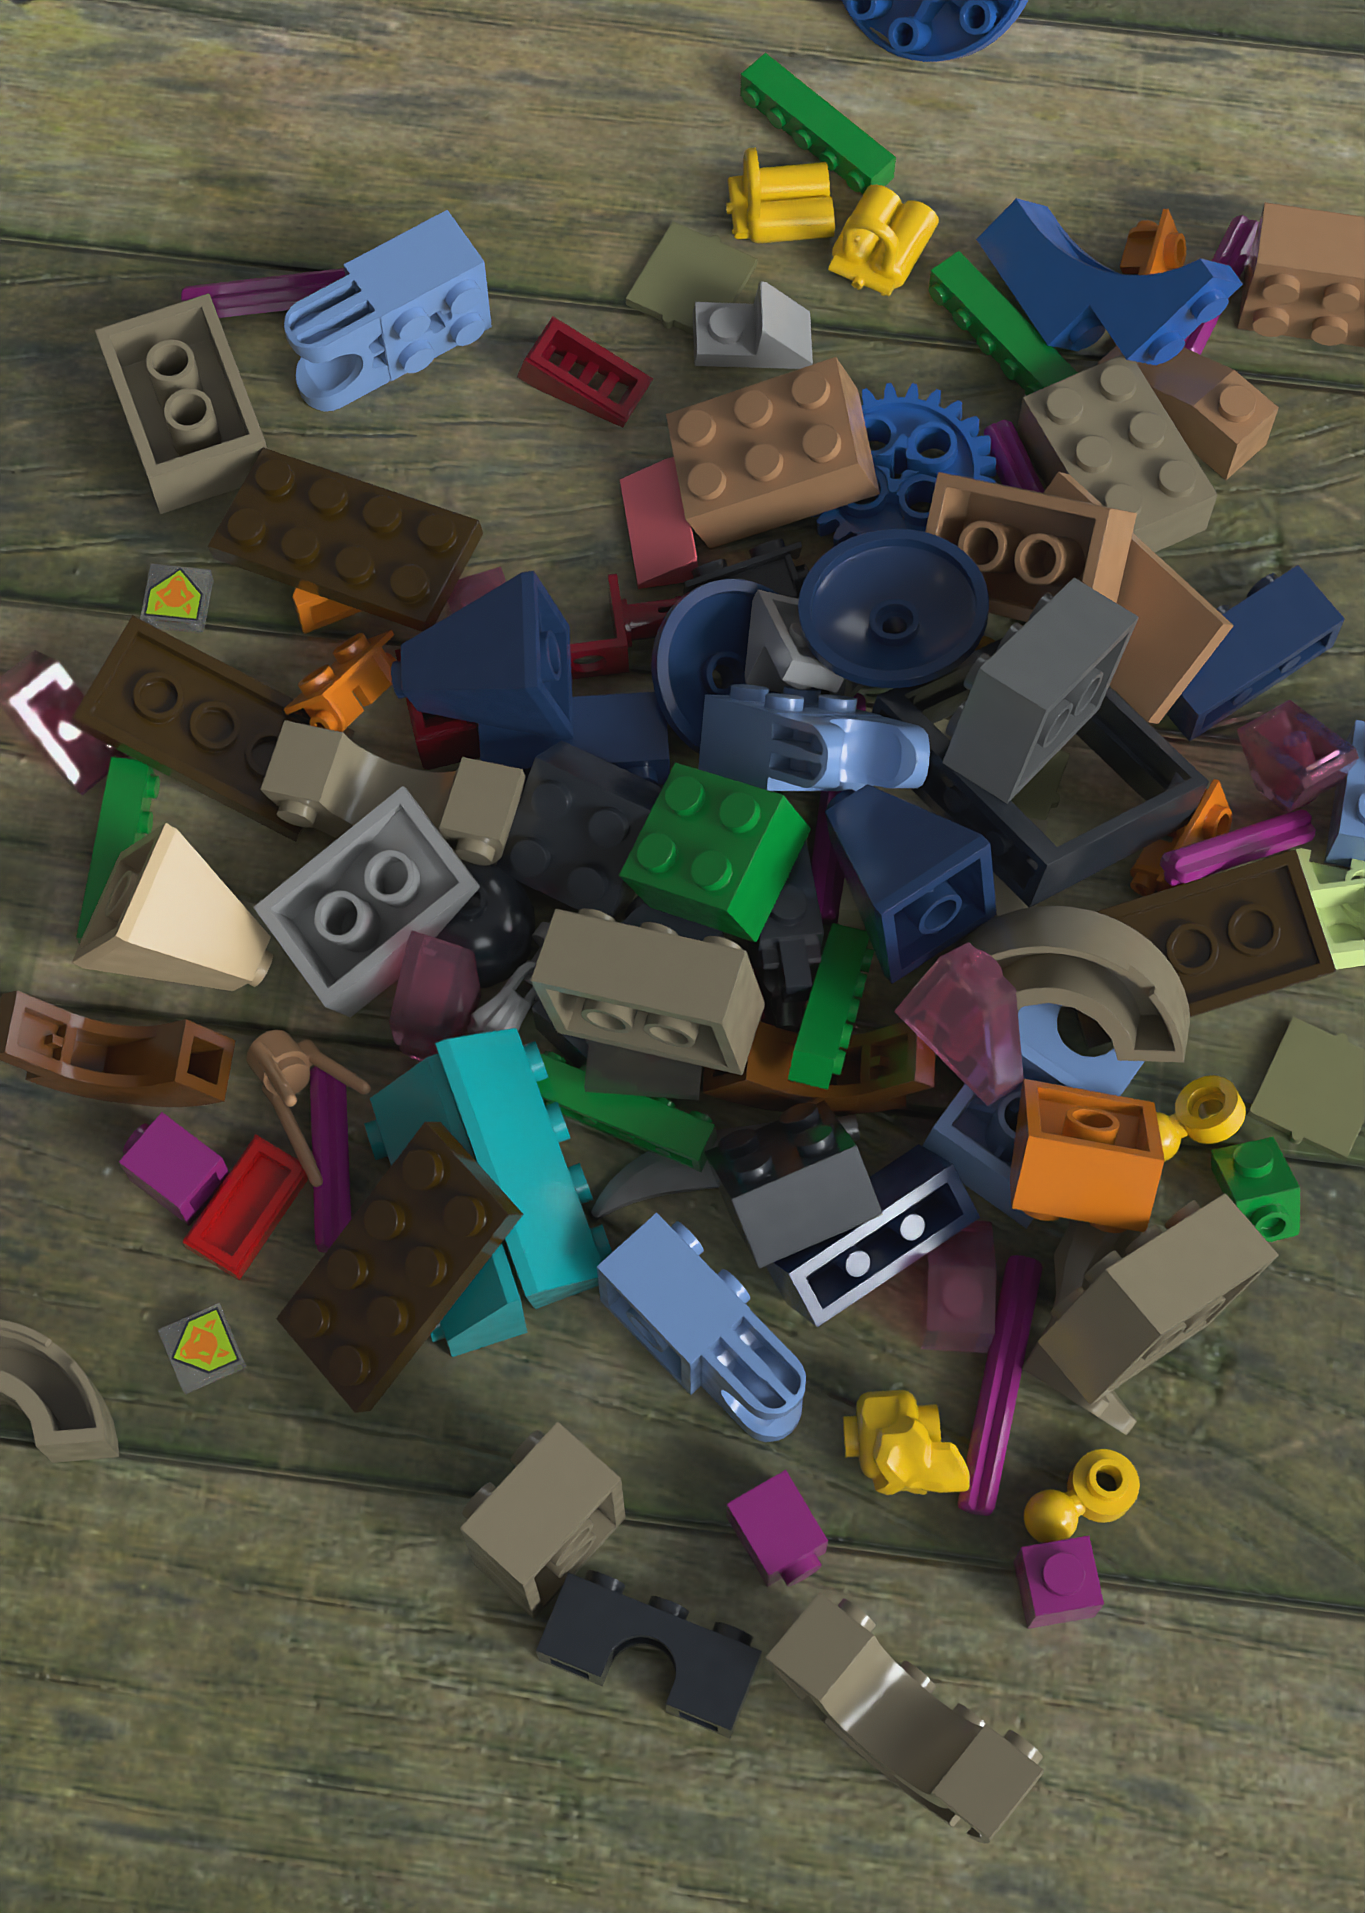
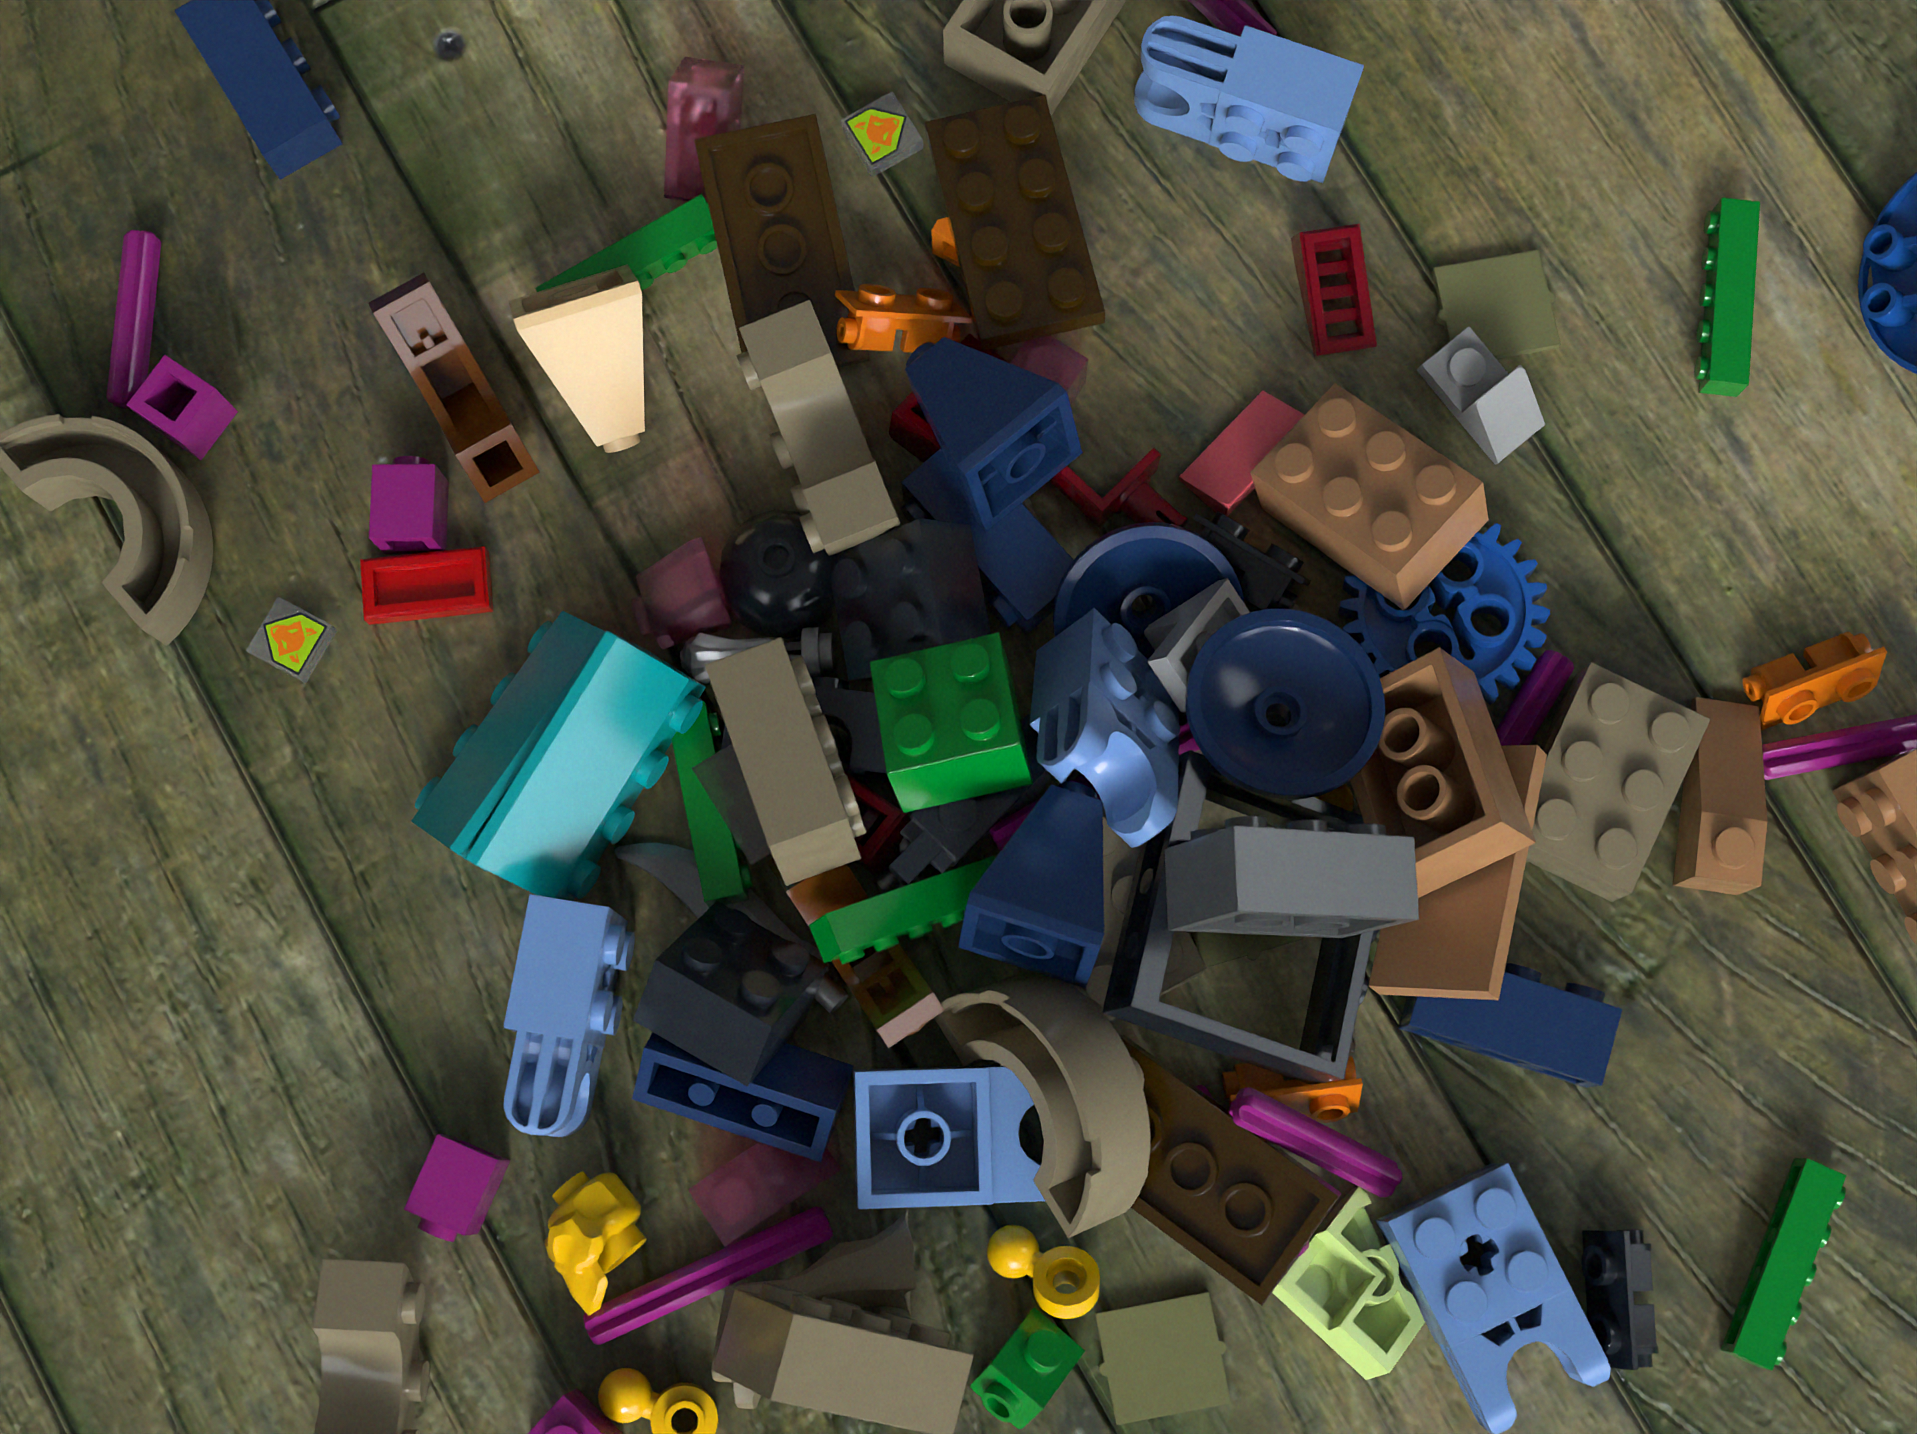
camera: 55 degrees right, 10 degrees up
medium nougat plant [247,1030,371,1187] -> none
light grey slope [253,786,480,1018] -> none
dark brown plate [276,1122,524,1413] -> none
magenta axle [310,1066,351,1253] -> none
dark tan brick [460,1422,626,1619] -> none
black arch [536,1570,762,1739] -> none
yellow piece [726,147,835,244] -> none
yellow piece [828,185,939,297] -> none
clear pink slope [894,942,1024,1106] -> none
green piece [928,251,1078,396] -> none
blue arch [976,198,1243,366] -> none
orange slope [1010,1079,1165,1233] -> none
clear pink slope [1237,700,1359,813] -> none

